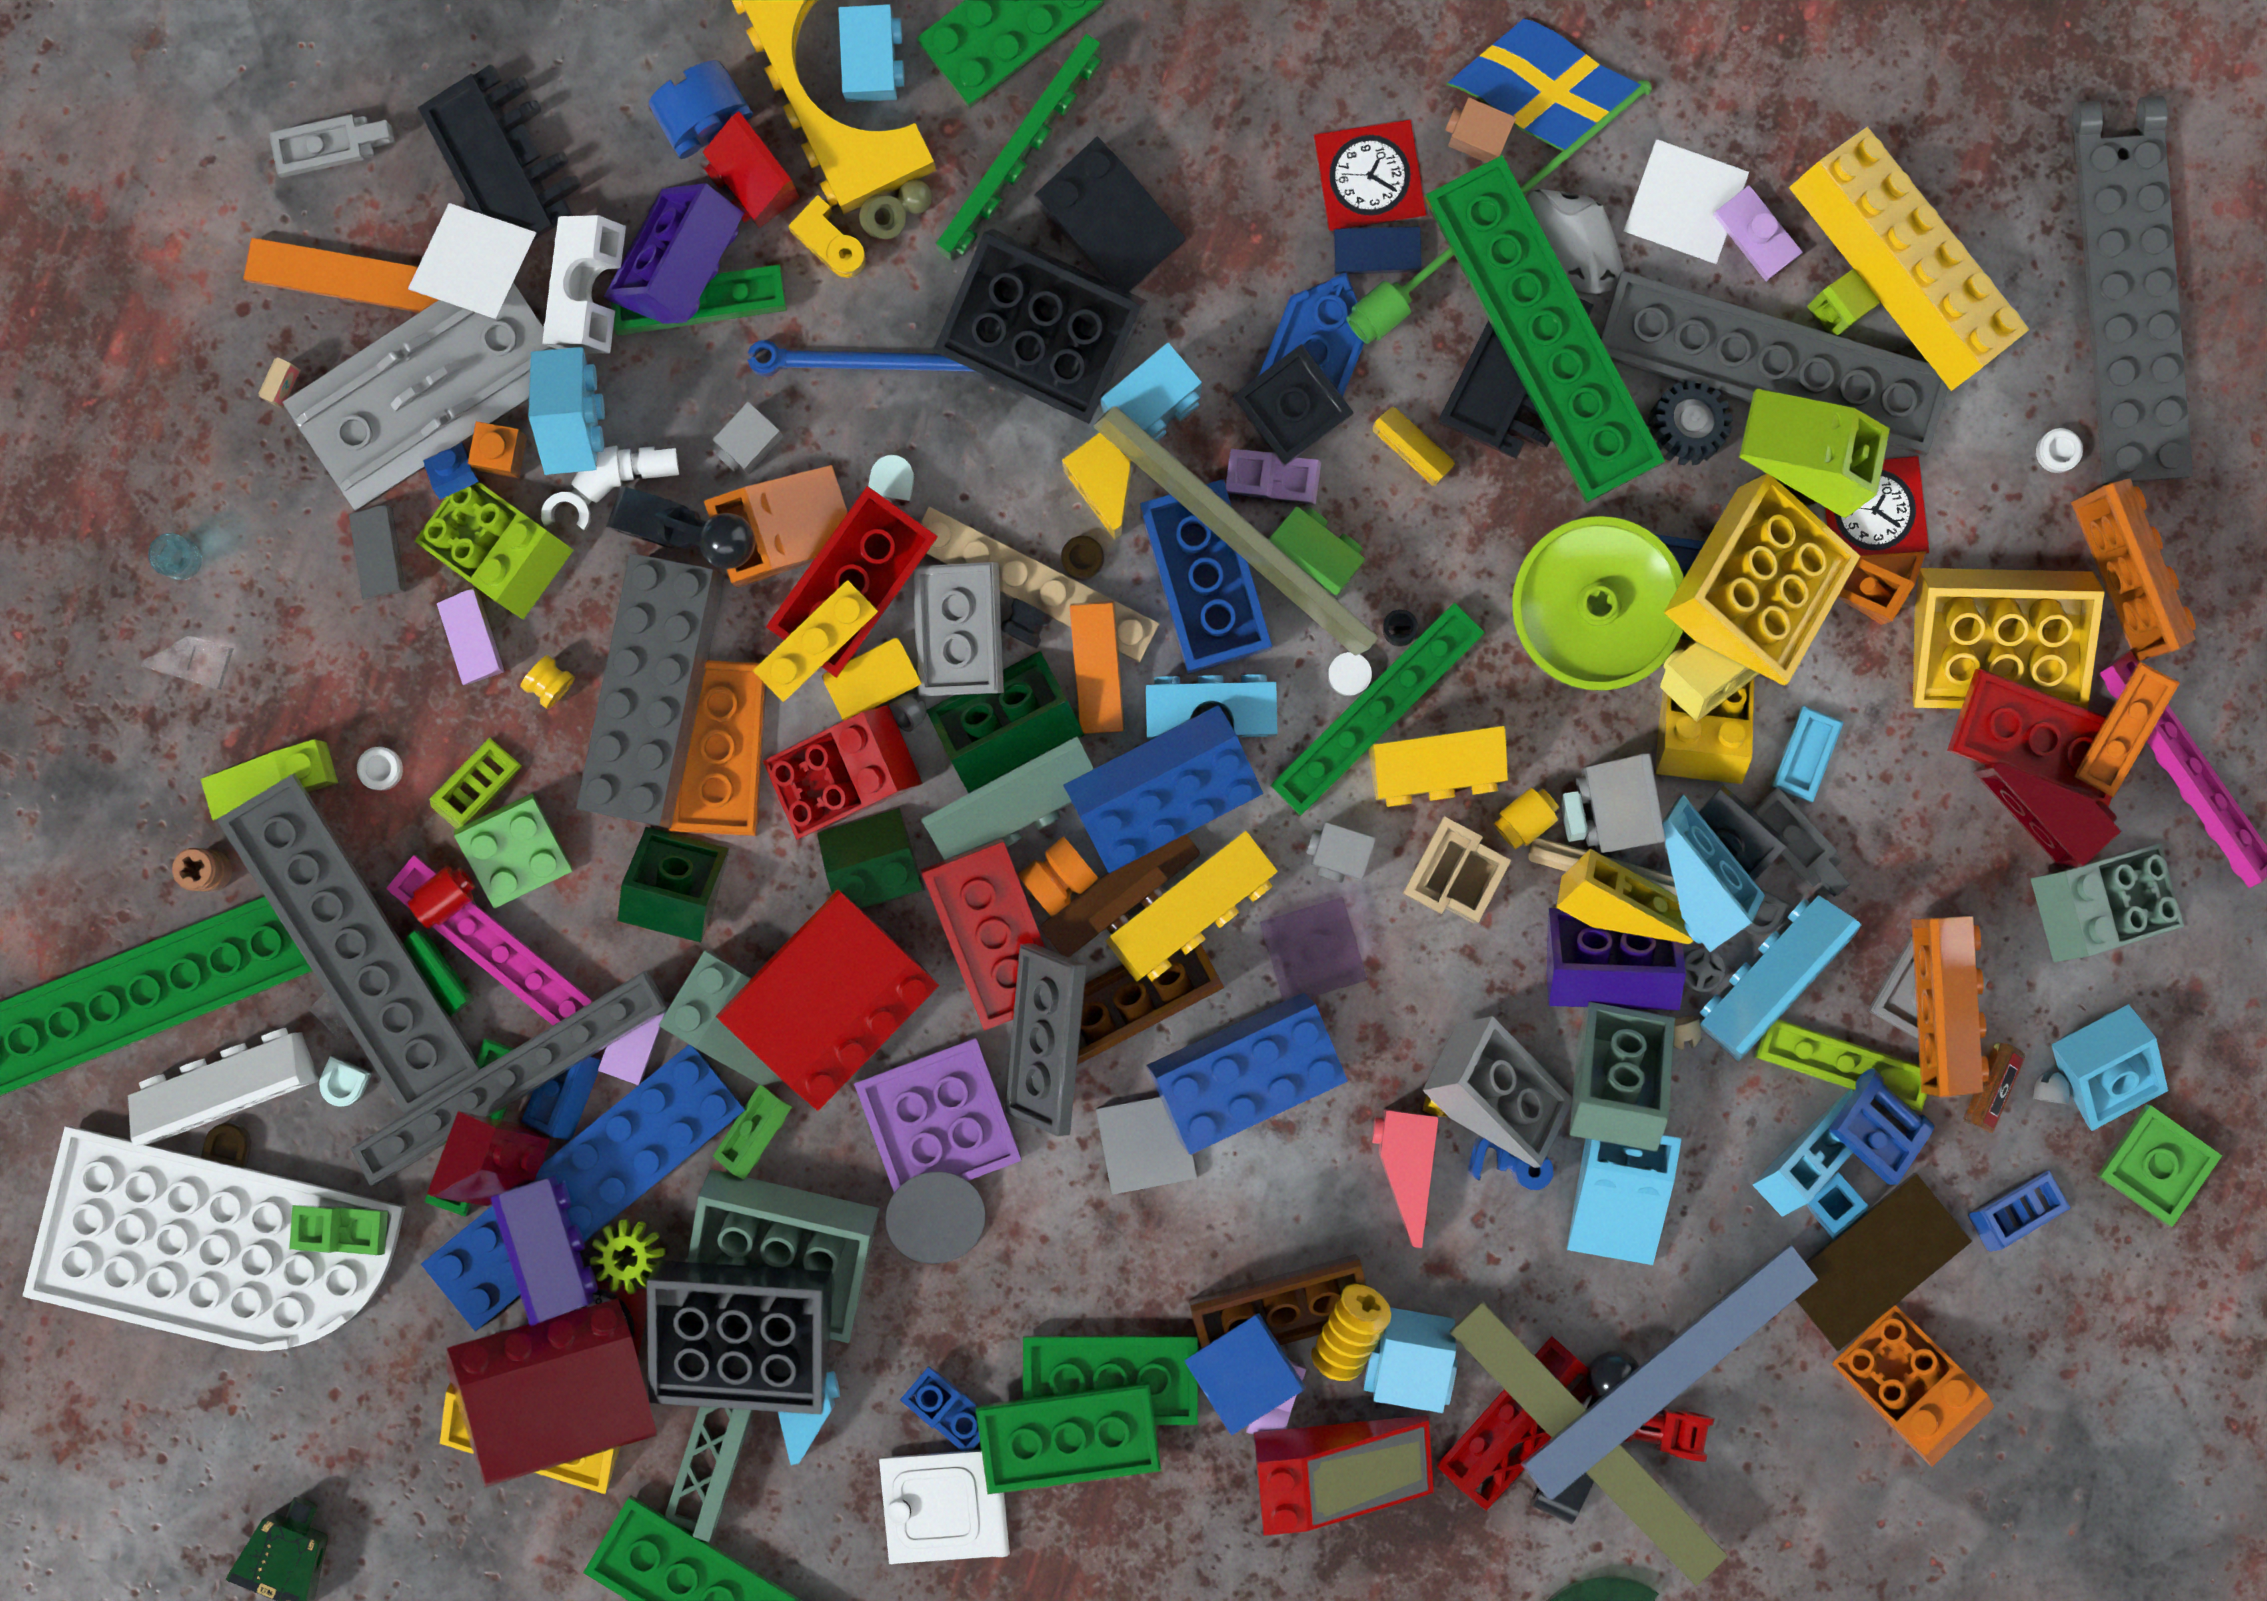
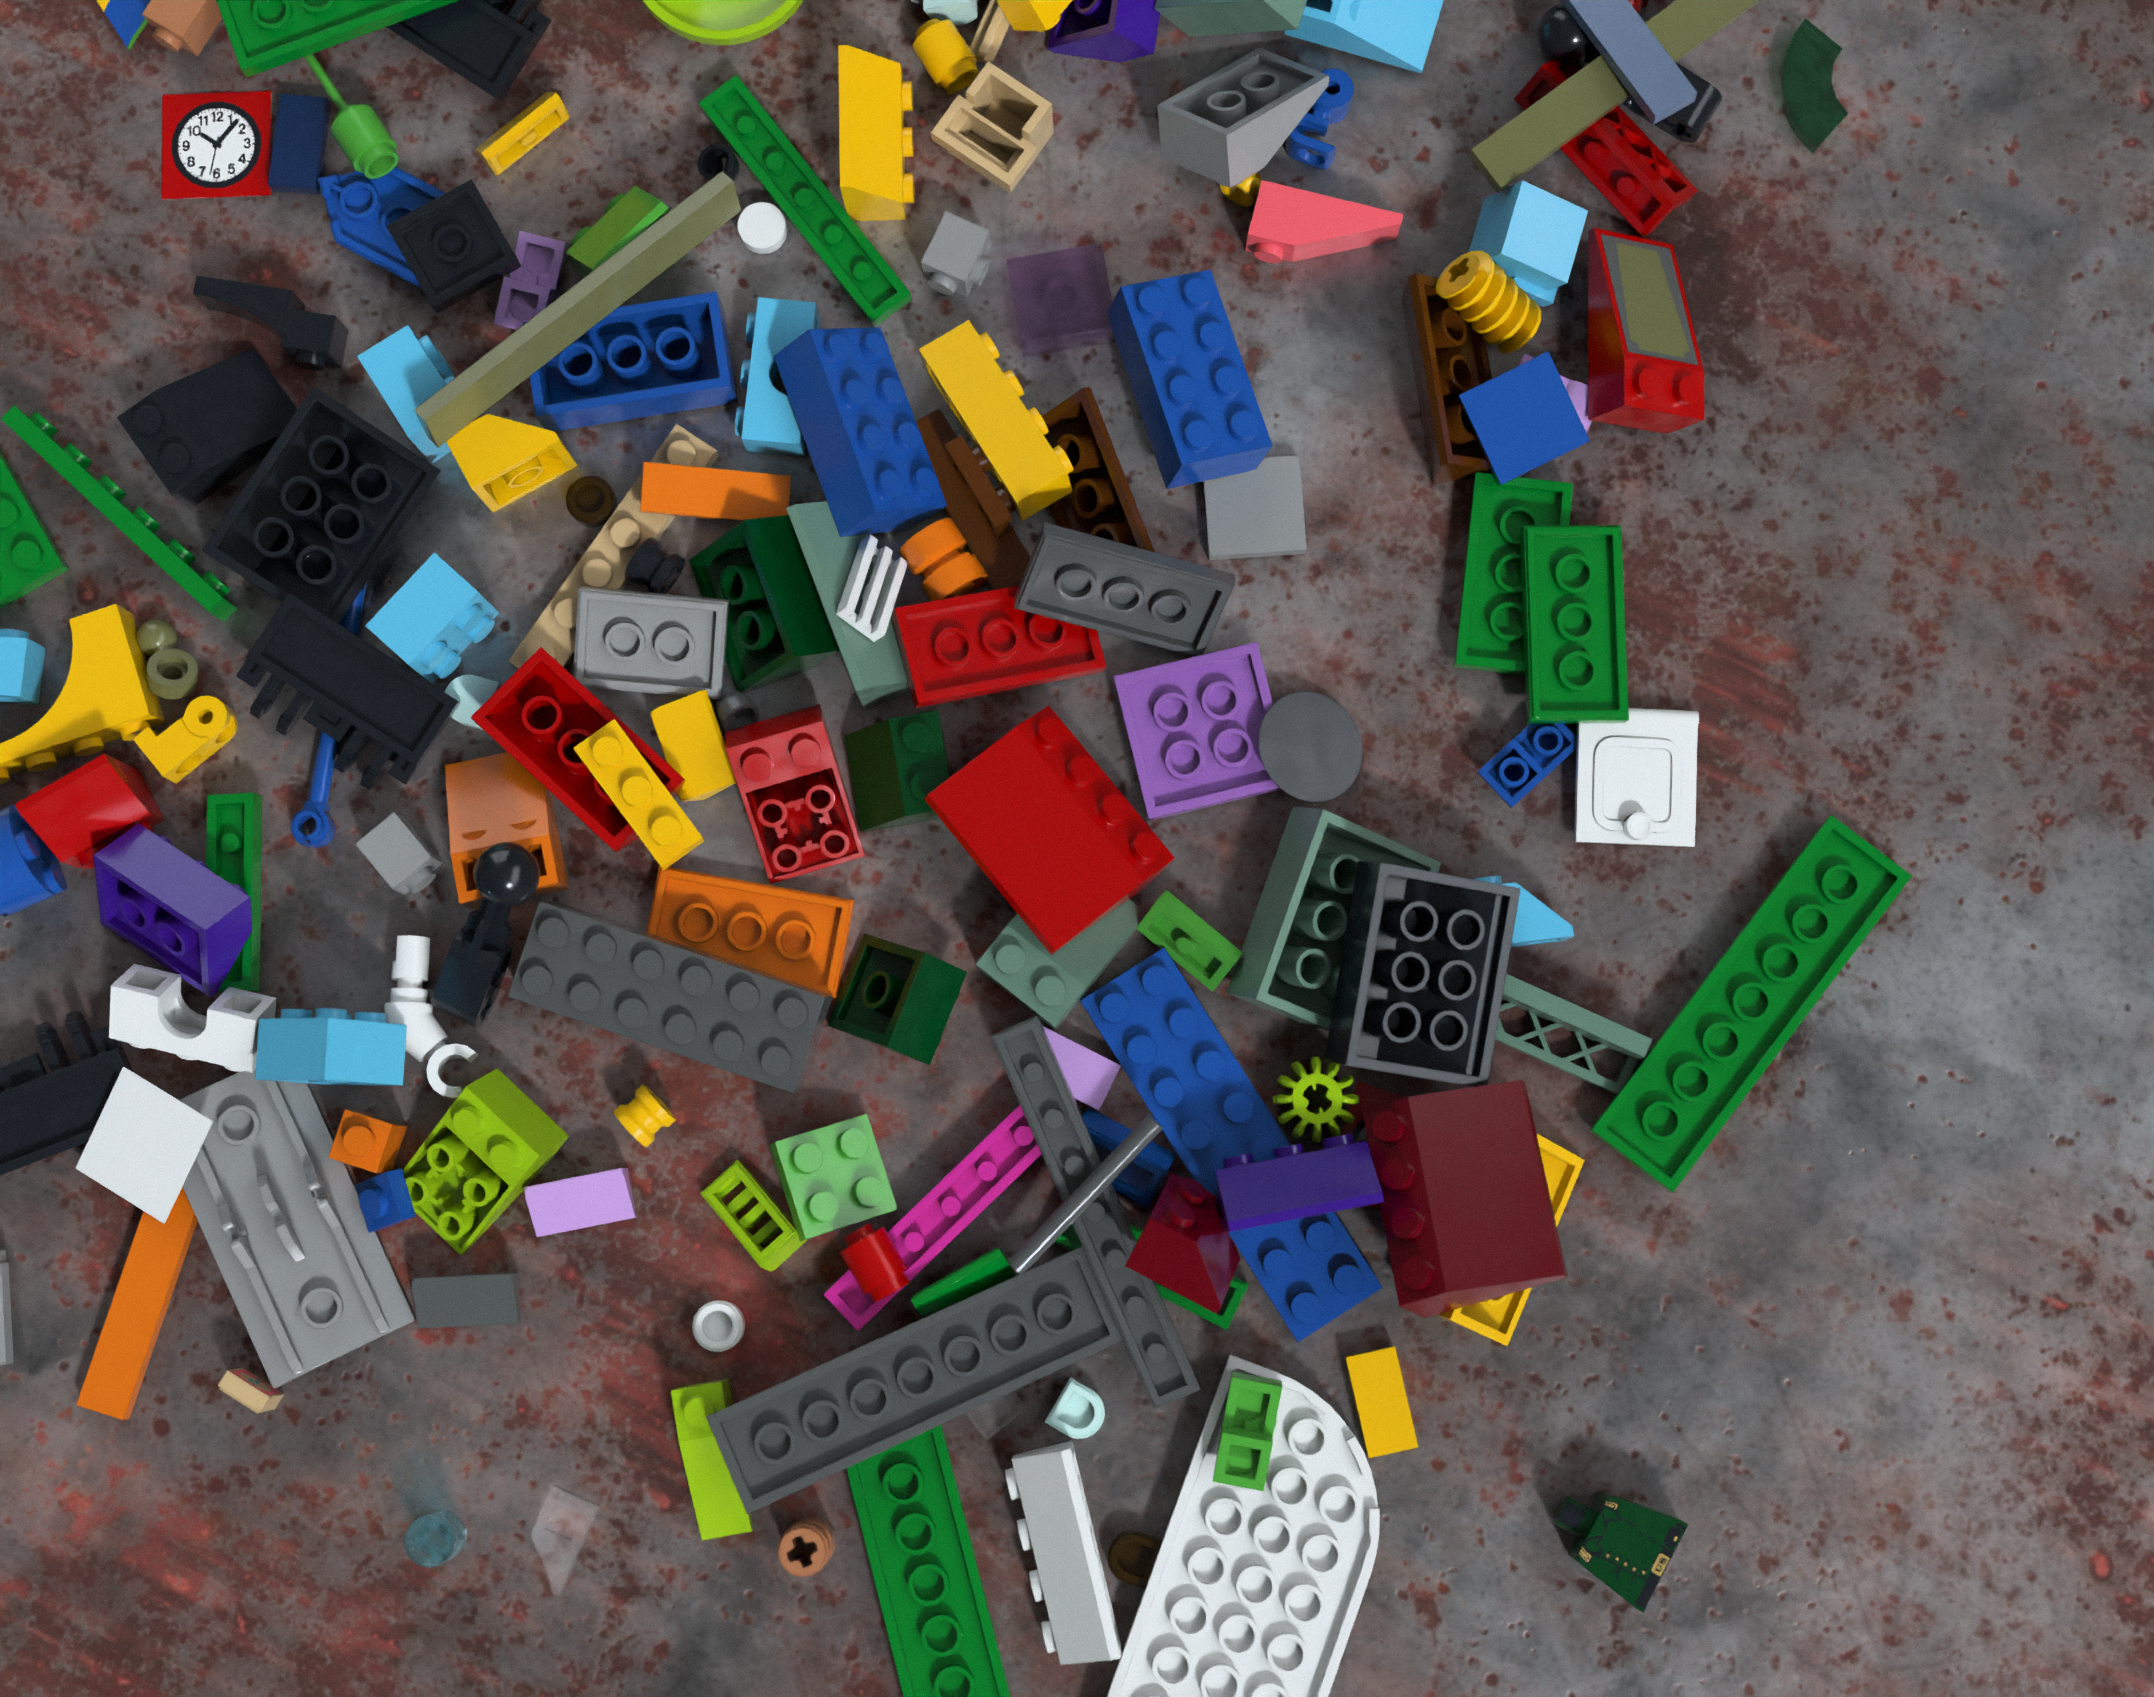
camera: 85 degrees left, 5 degrees down
none -> black slope [193,275,349,371]
none -> black hinge [236,593,461,790]
none -> medium azure brick [365,552,499,684]
none -> white tile [836,534,908,642]
none -> dark grey bar [1008,1114,1163,1275]
none -> yellow tile [1344,1346,1418,1458]

